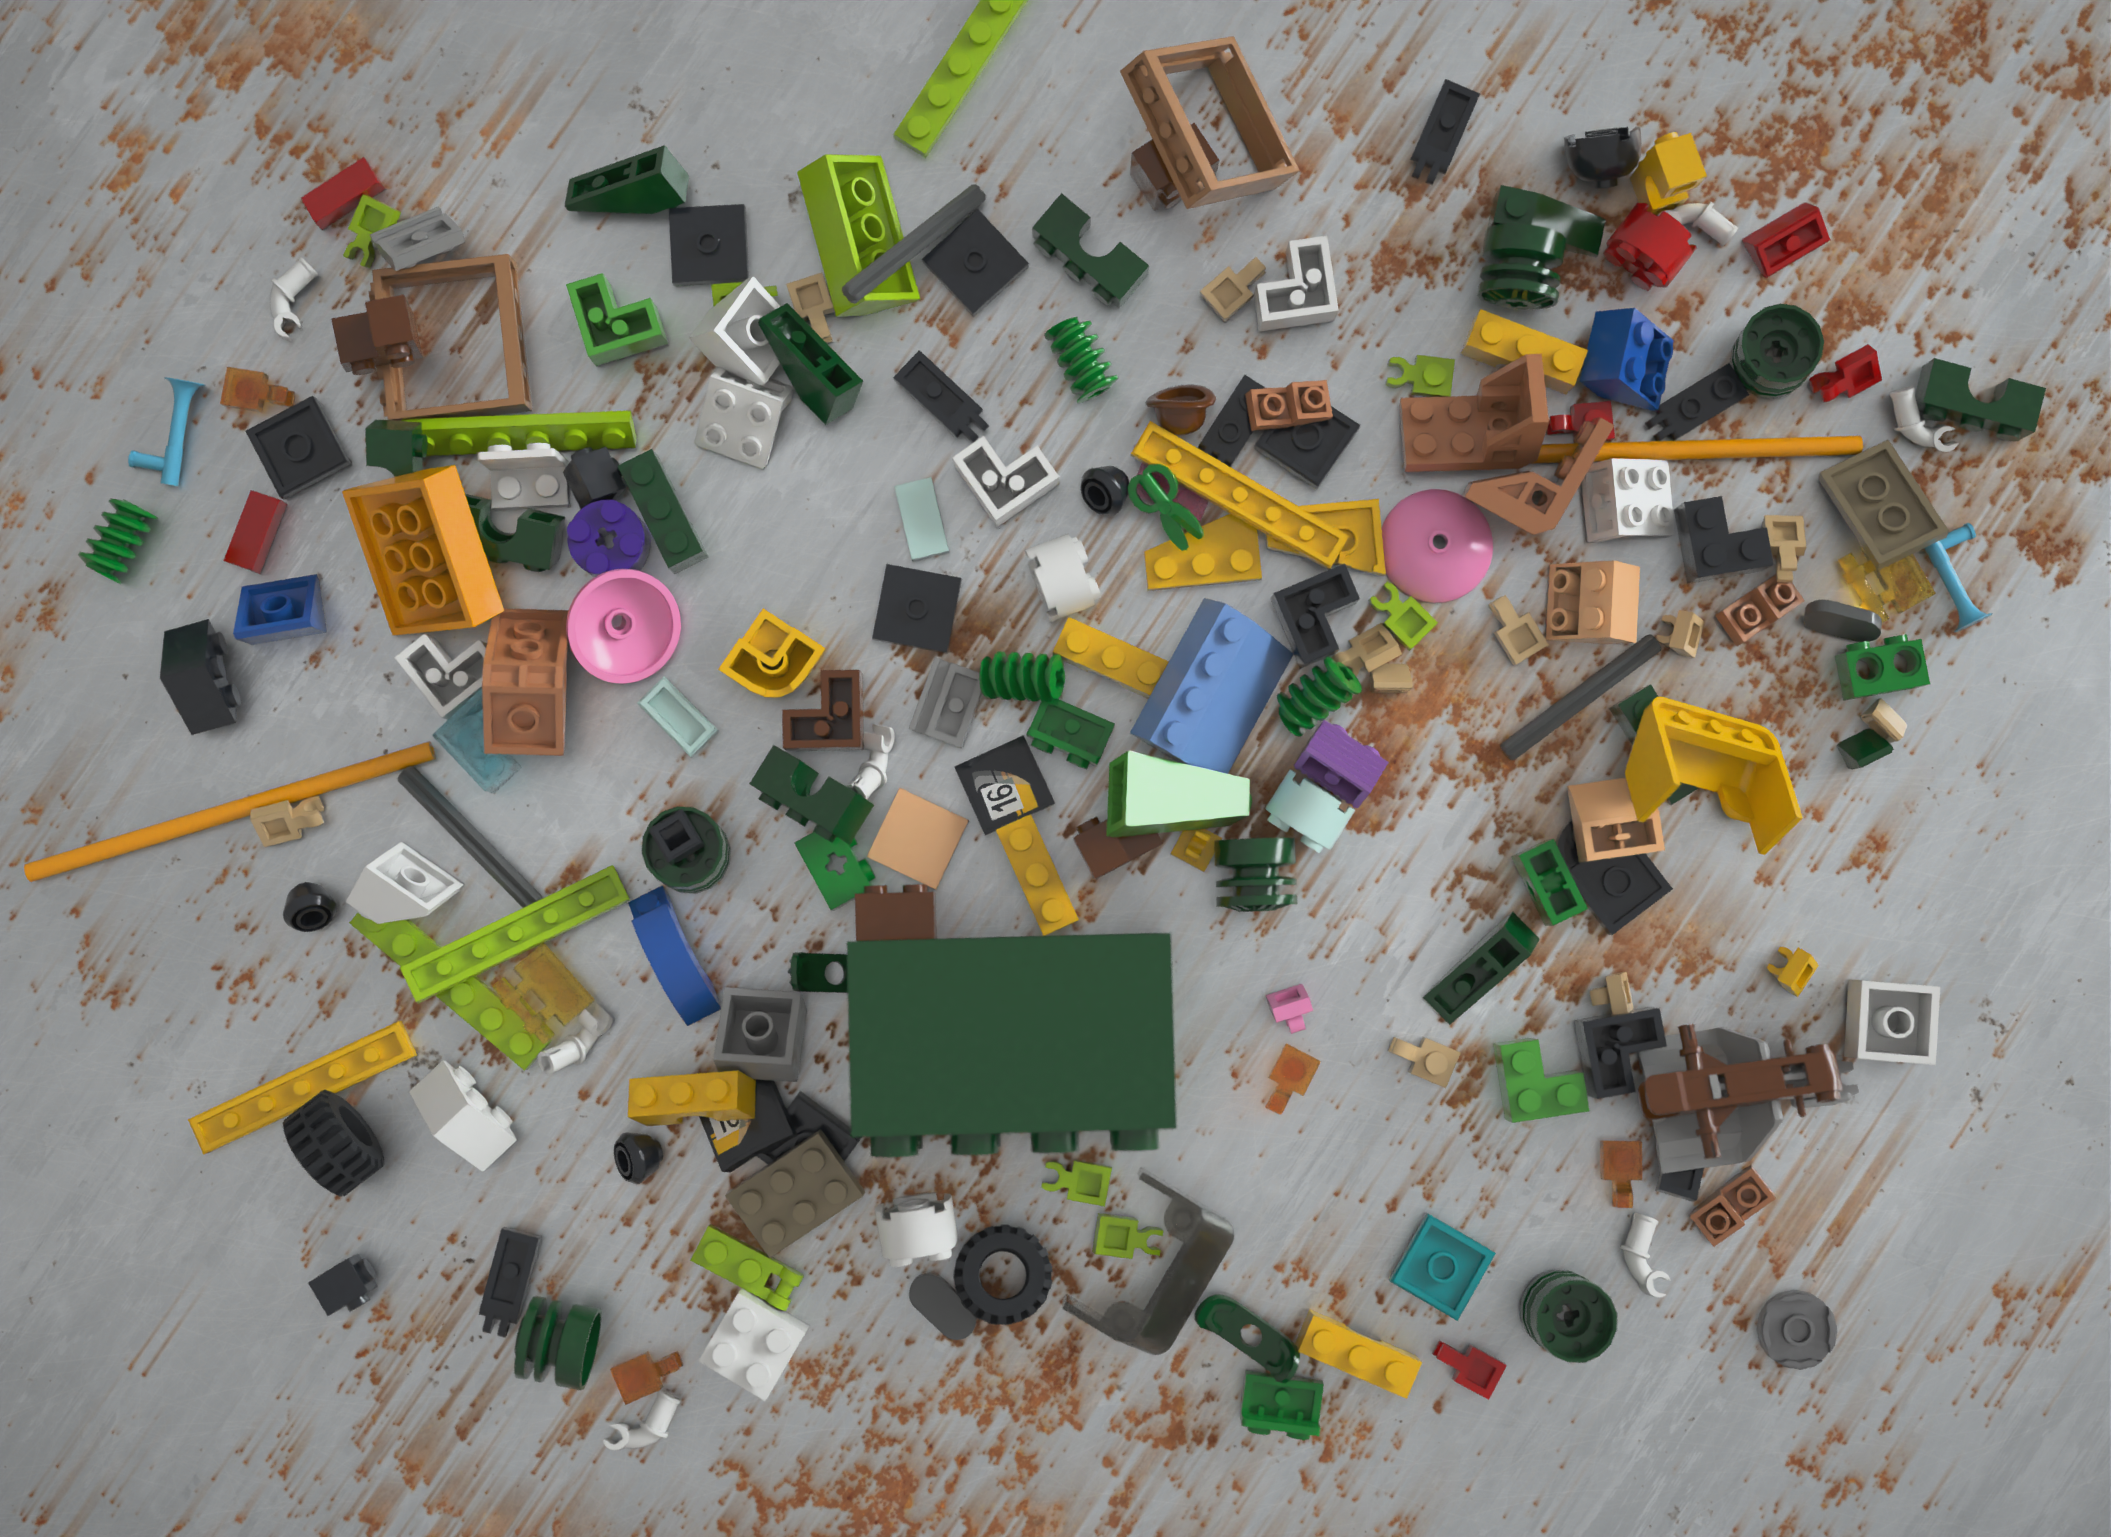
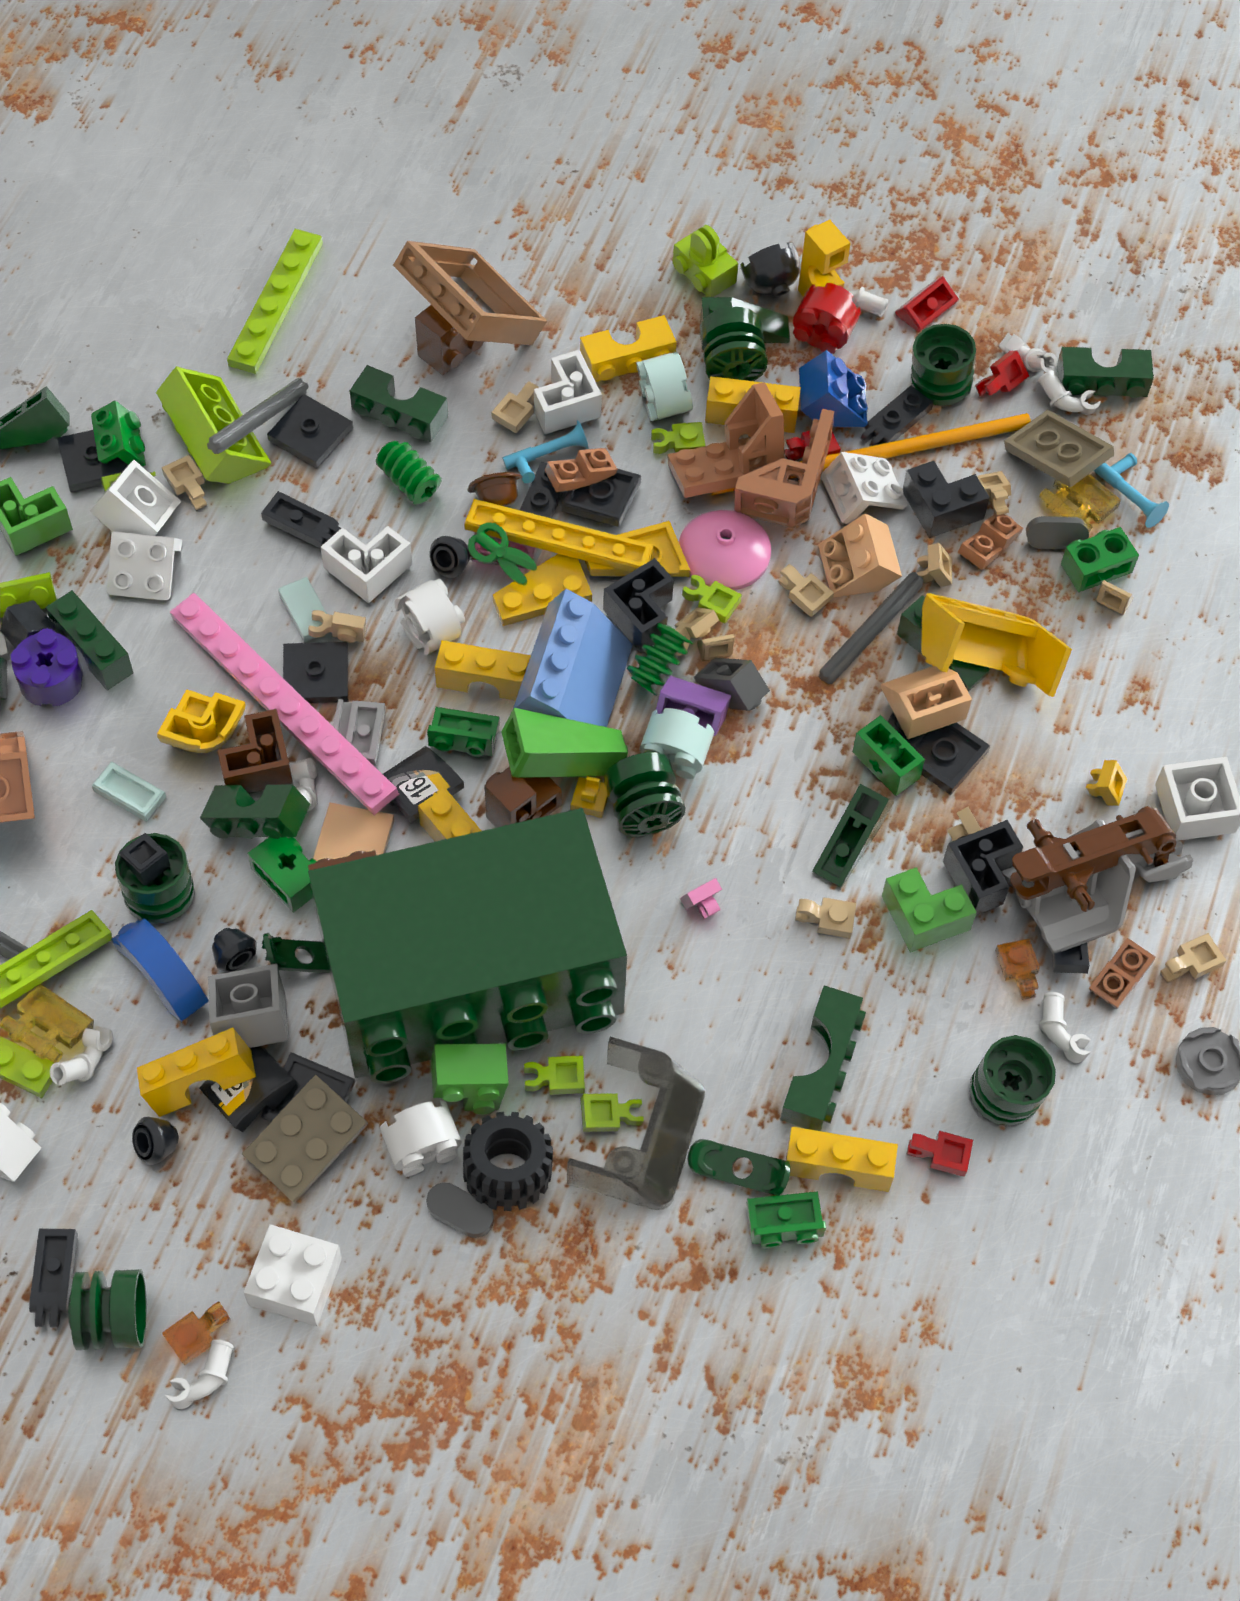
camera: 20 degrees left, 25 degrees down
bright pink dish [566,569,681,684] -> none
lime plate [690,1224,804,1311] -> none
dark green slope [758,303,863,425] -> none
green piece [979,651,1065,702] -> none
clear orange plate [1265,1044,1321,1115] -> none
teal plate [1389,1213,1496,1321] -> none
black hinge [1410,79,1480,185] -> none
dark green slope [1837,729,1894,770] -> none
none -> green bracket [91,400,146,467]
none -> bright pink plate [170,593,399,815]
none -> black cone [212,928,257,972]
none -> tan plate [308,610,366,643]
none -> bright green brick [431,1044,509,1115]
none -> medium azure piece [502,420,589,483]
none -> yellow arch [580,315,677,382]
none -> light aqua brick [636,352,693,421]
none -> lime brick [672,225,738,297]
none -> dark grey slope [694,658,770,711]
none -> dark green arch [780,985,866,1131]
none -> white piece [998,333,1058,372]
none -> tan plate [1160,933,1227,983]

